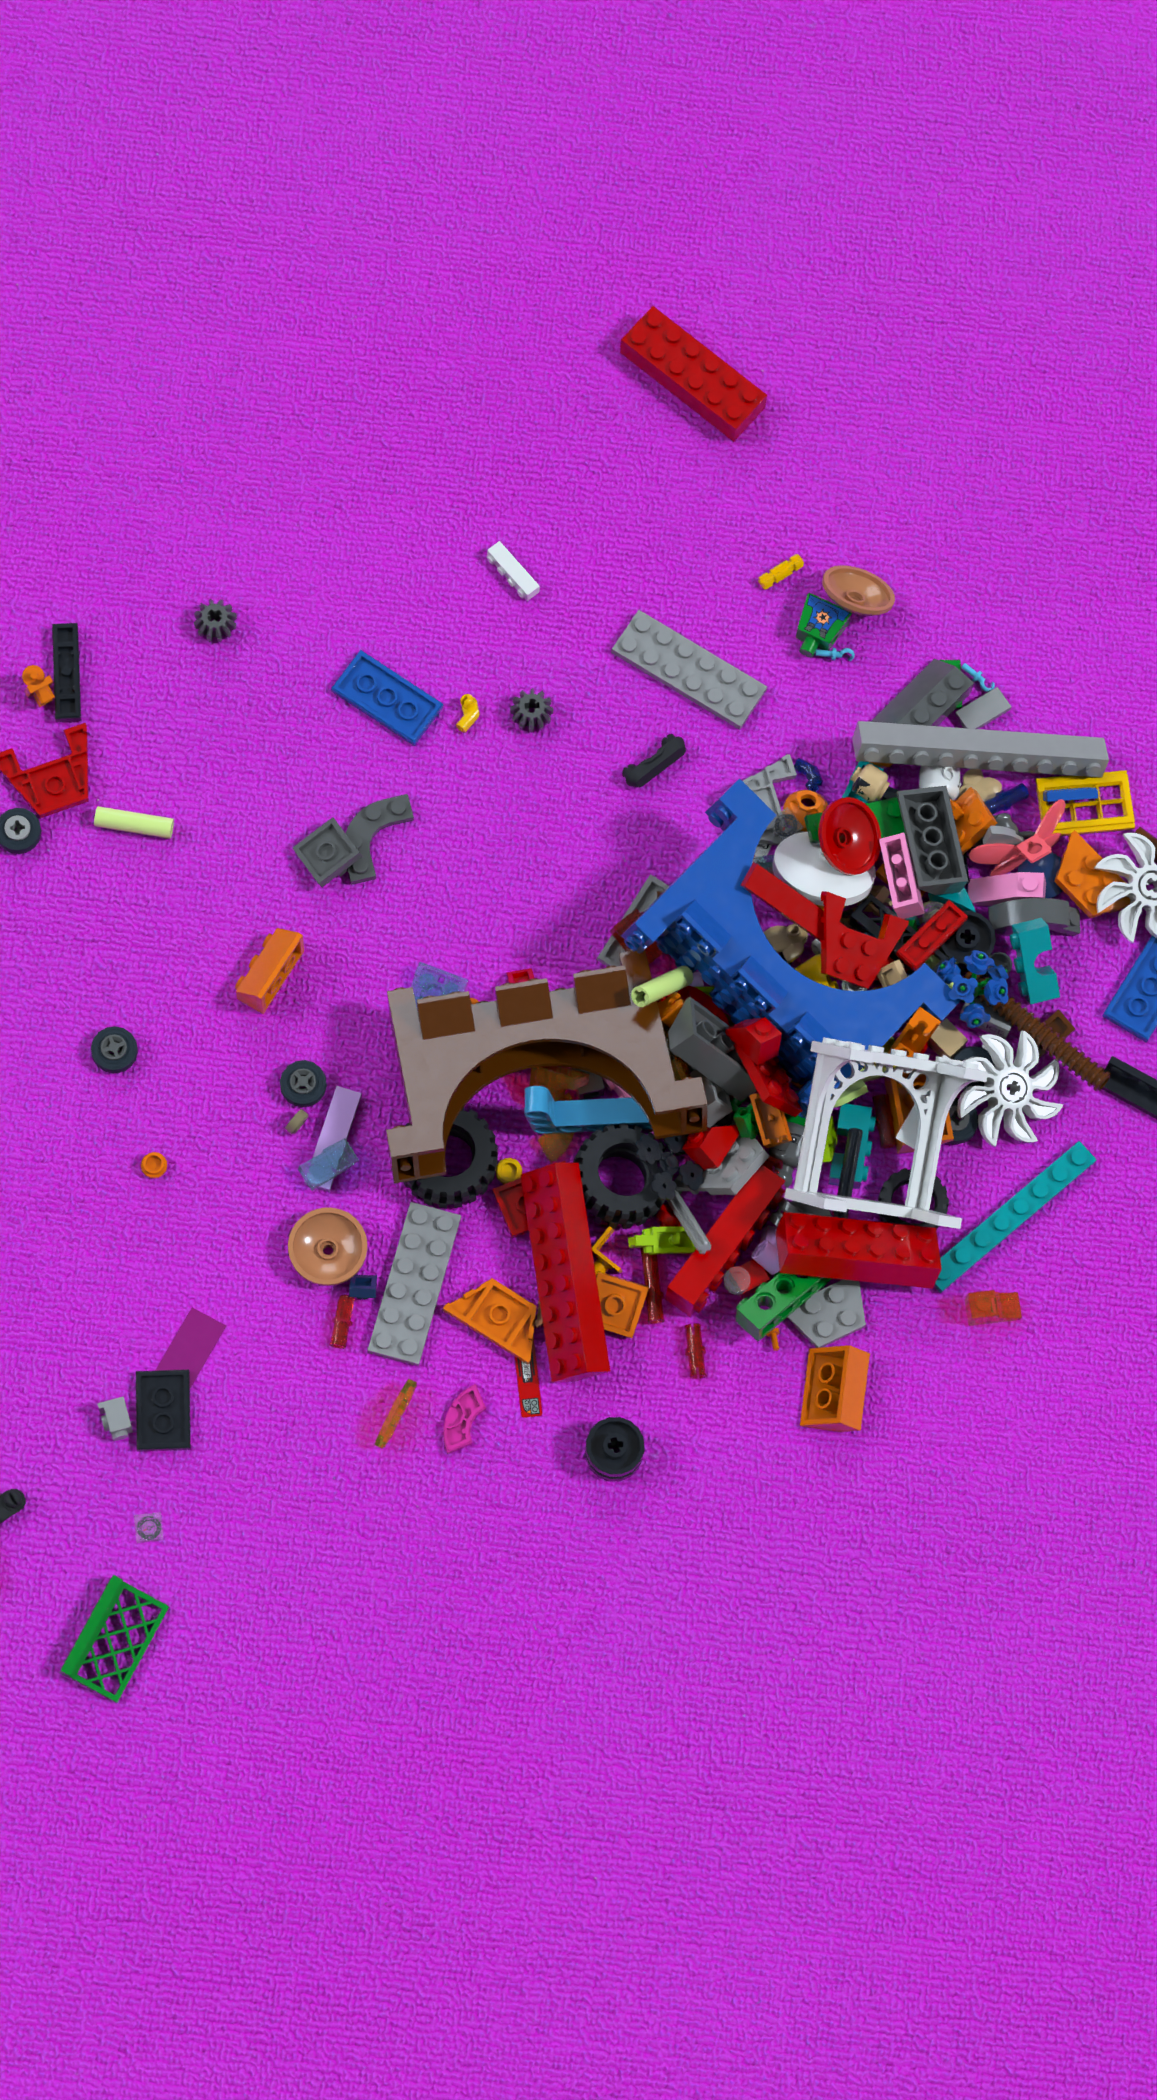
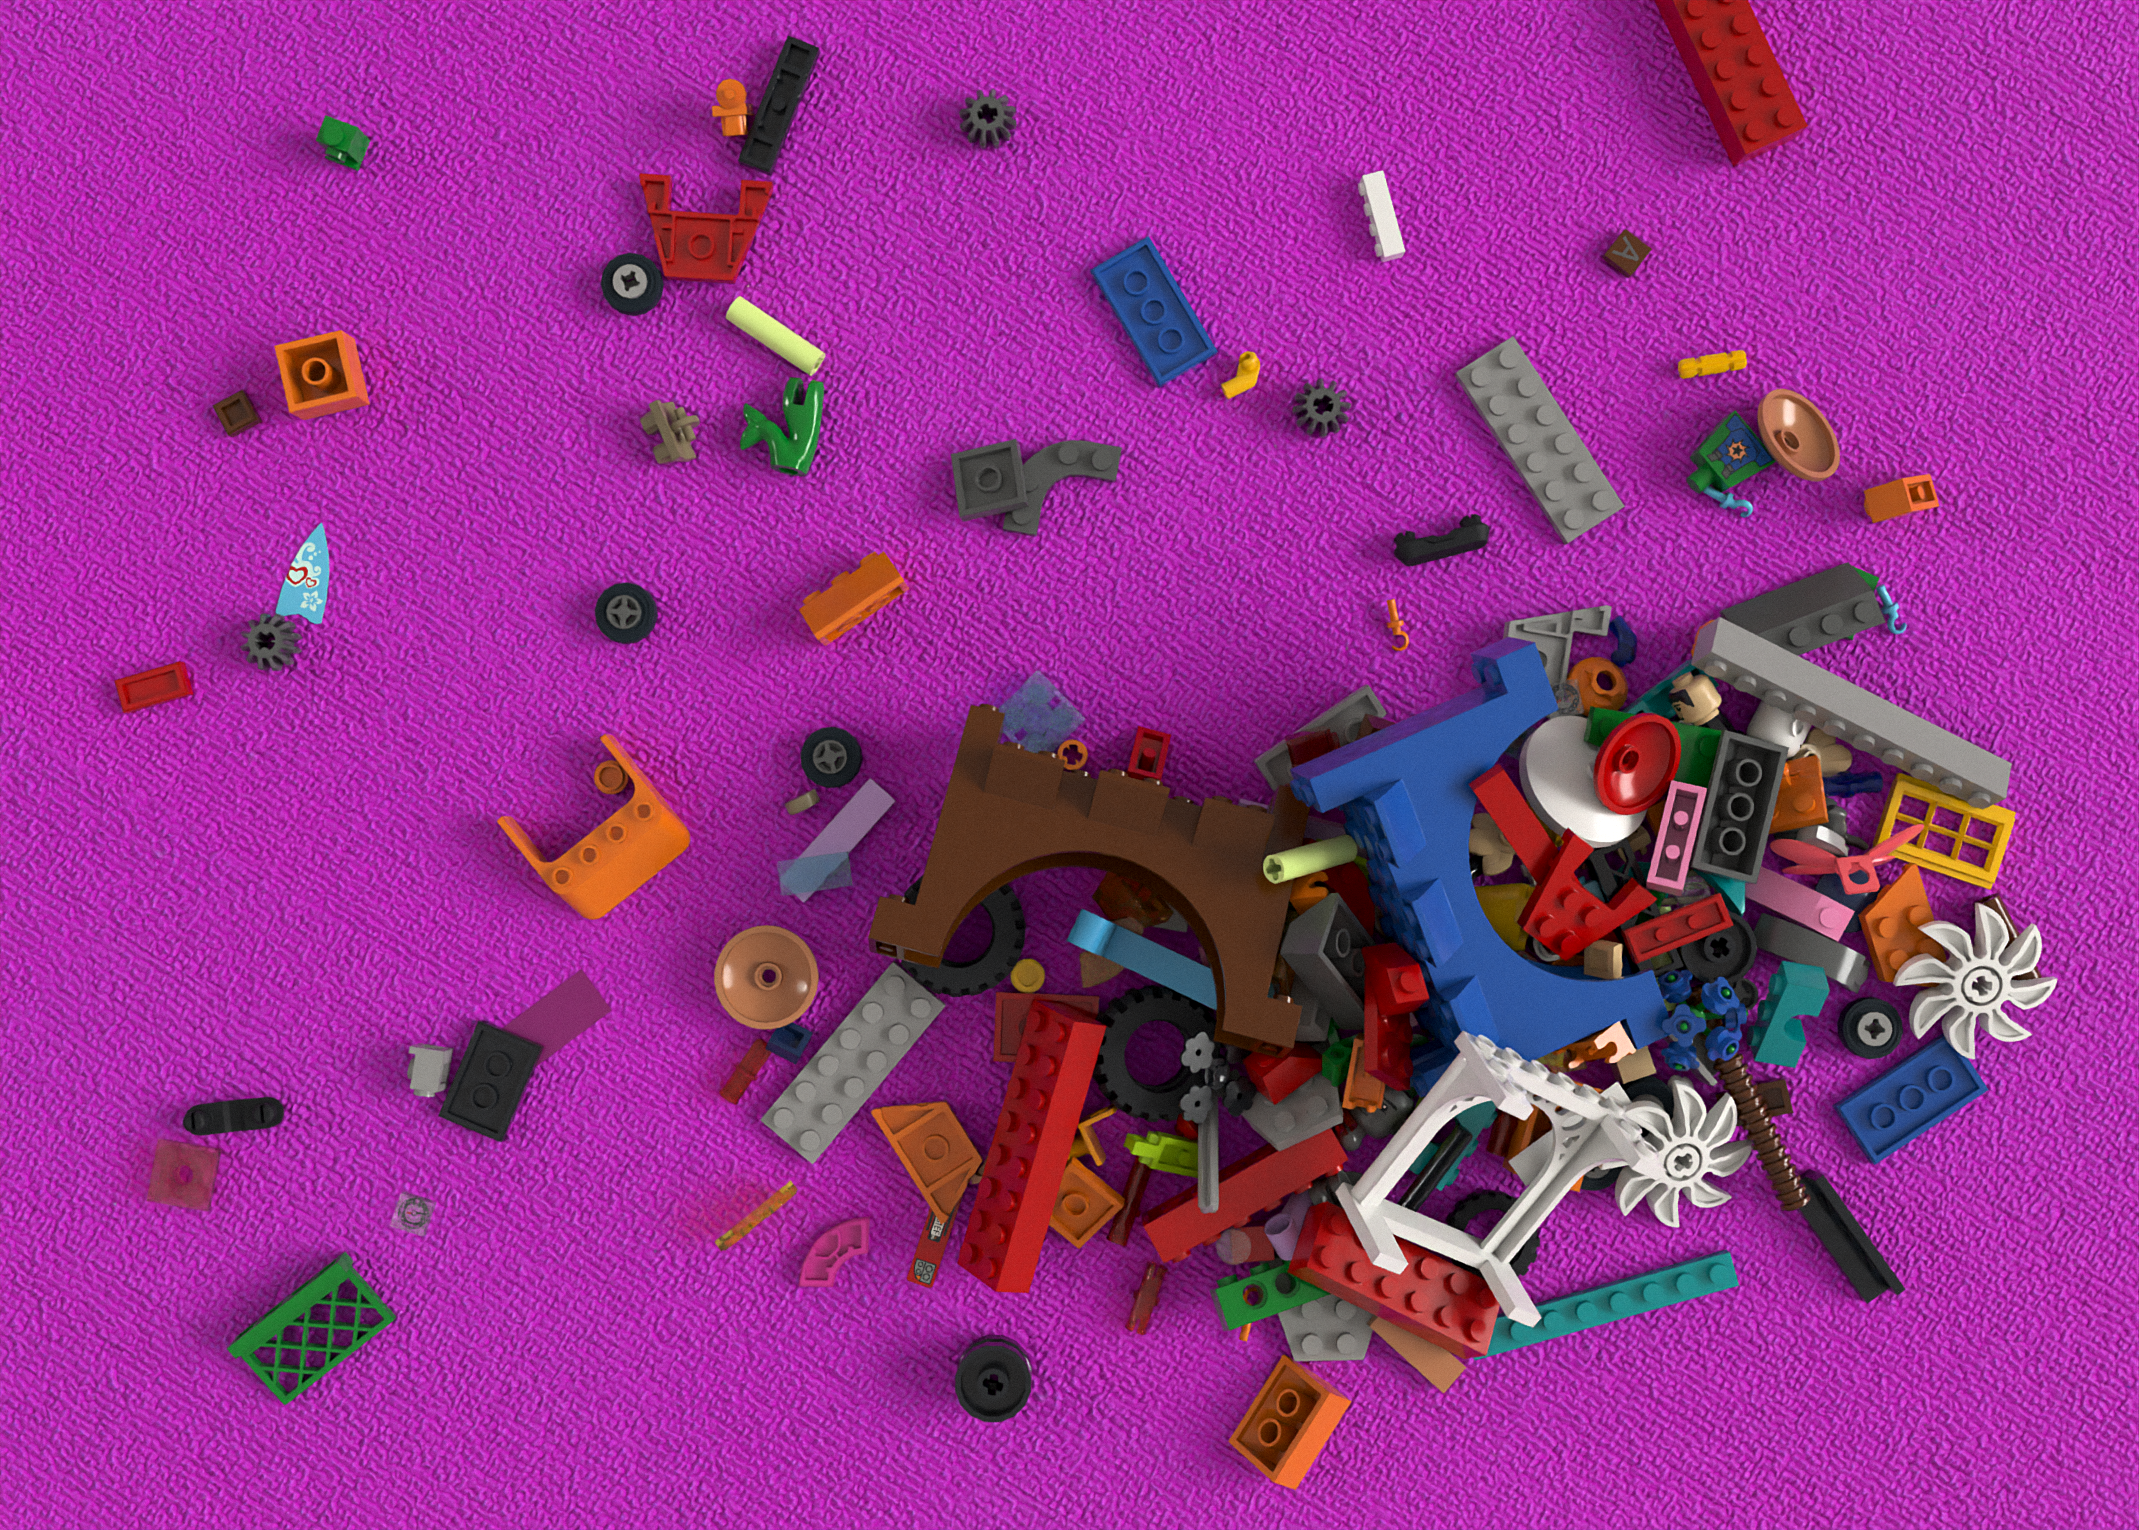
camera: 30 degrees right, 15 degrees up
light grey tile [955,687,1011,729] -> none
clear orange arch [965,1290,1022,1326] -> none
blue tile [1043,787,1098,802] -> none
none -> orange windscreen [497,733,691,920]
none -> dark tan hips [640,400,700,464]
none -> green piece [740,377,824,477]
none -> nougat tile [1366,1315,1466,1394]
none -> orange hand [1387,599,1409,651]
none -> reddish brown tile [1602,229,1652,278]
none -> black wheel [1837,997,1903,1059]
none -> orange slope [1863,474,1939,523]

